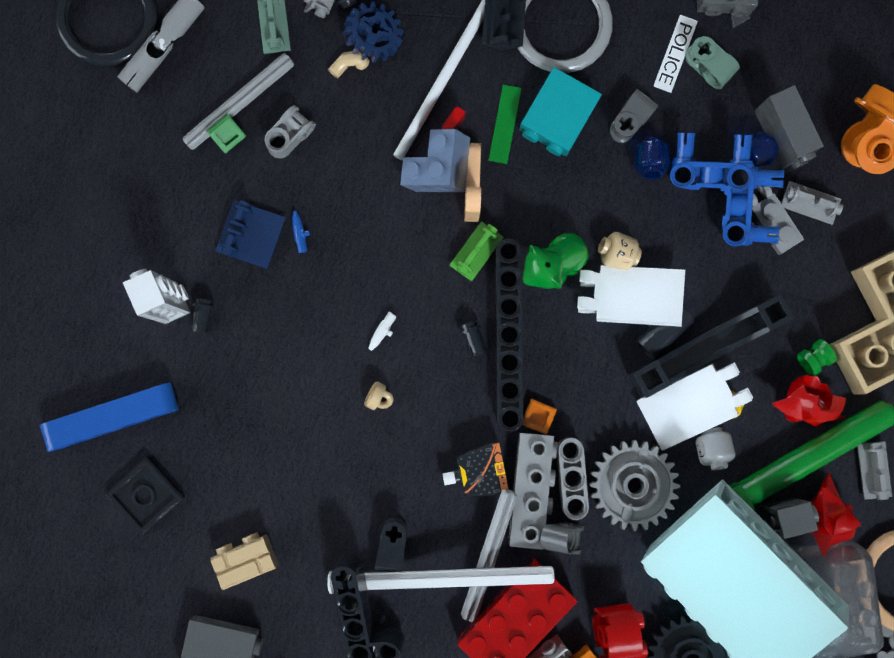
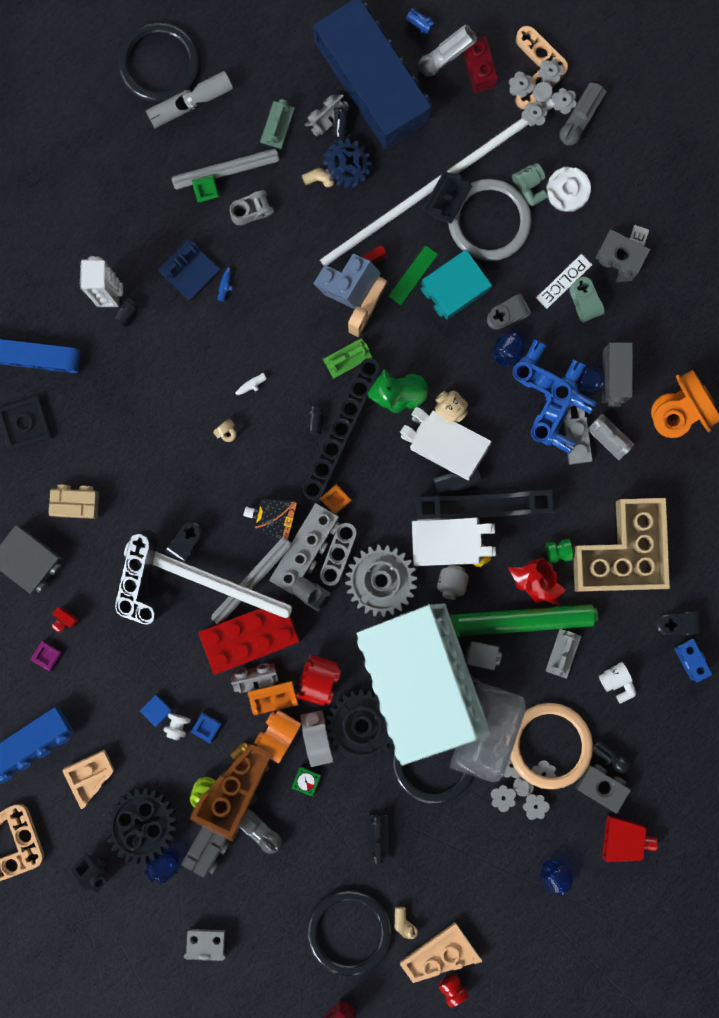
camera: 30 degrees right, 0 degrees up
red hair [809,471,862,557] -> none

